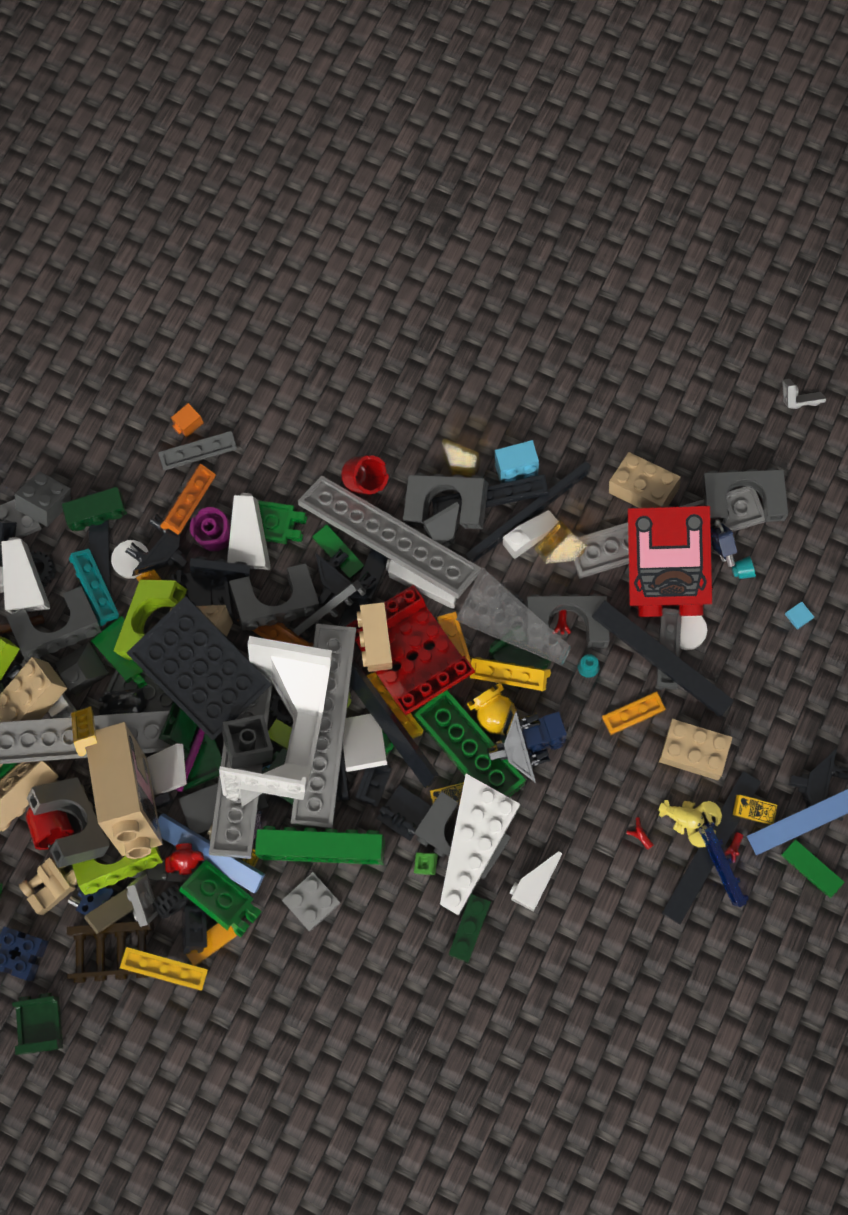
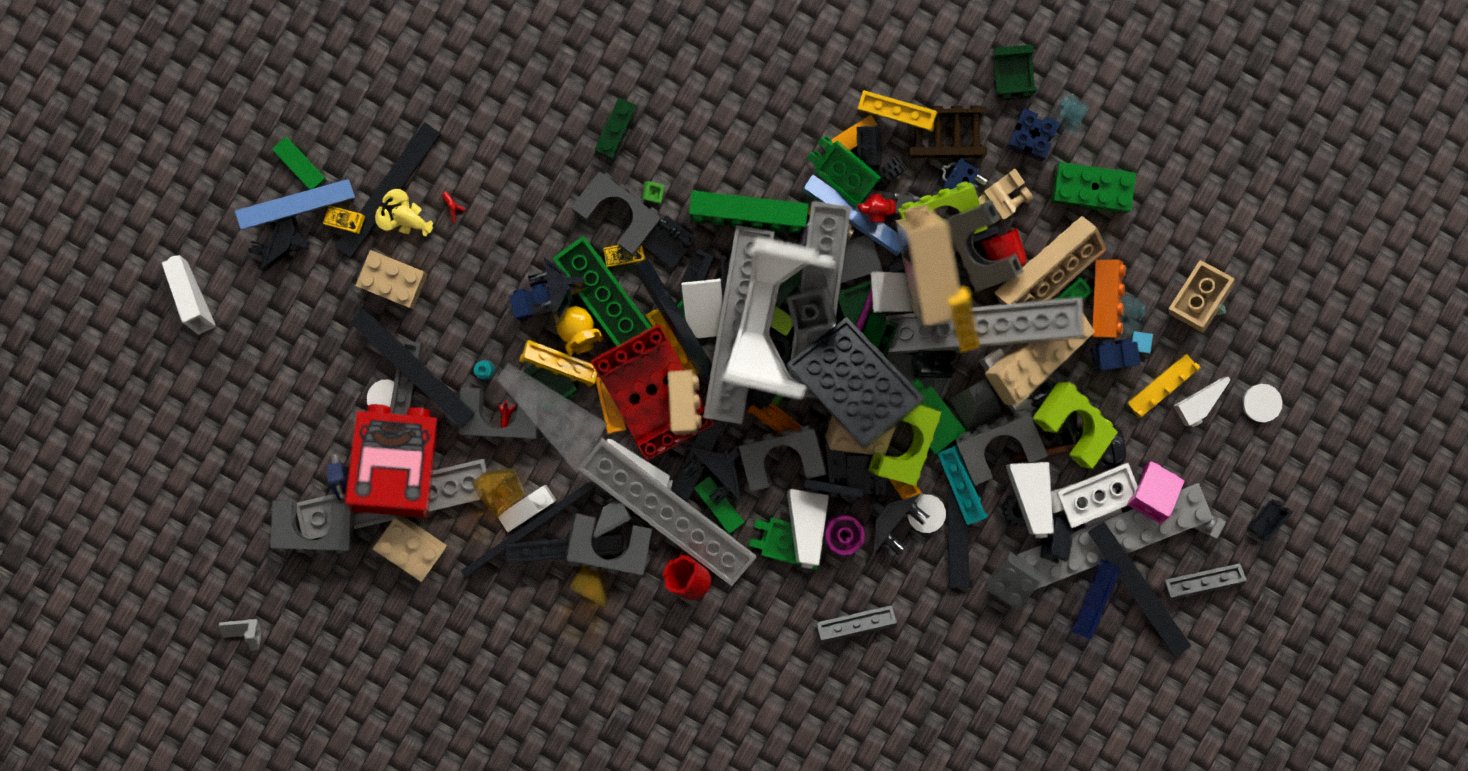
camera: 175 degrees right, 15 degrees up
dark green brick [62,487,127,531] -> none
dark tan tile [84,888,134,934] -> none
light grey plate [126,874,158,927] -> none
orange hinge [160,464,216,535] -> none
orange brick [171,403,204,438] -> none
light grey plate [282,872,341,932] -> none
dark grey hinge [293,580,366,639] -> none
white wing [440,774,521,915] -> none
medium azure brick [495,440,539,484] -> none
white slope [510,851,562,912] -> none
light orange tile [602,691,666,735] -> none
clear blue hinge [698,822,749,907] -> none
red bar [718,832,743,863] -> none
teal hat [731,556,756,579] -> none
medium azure tile [785,602,814,630] -> none

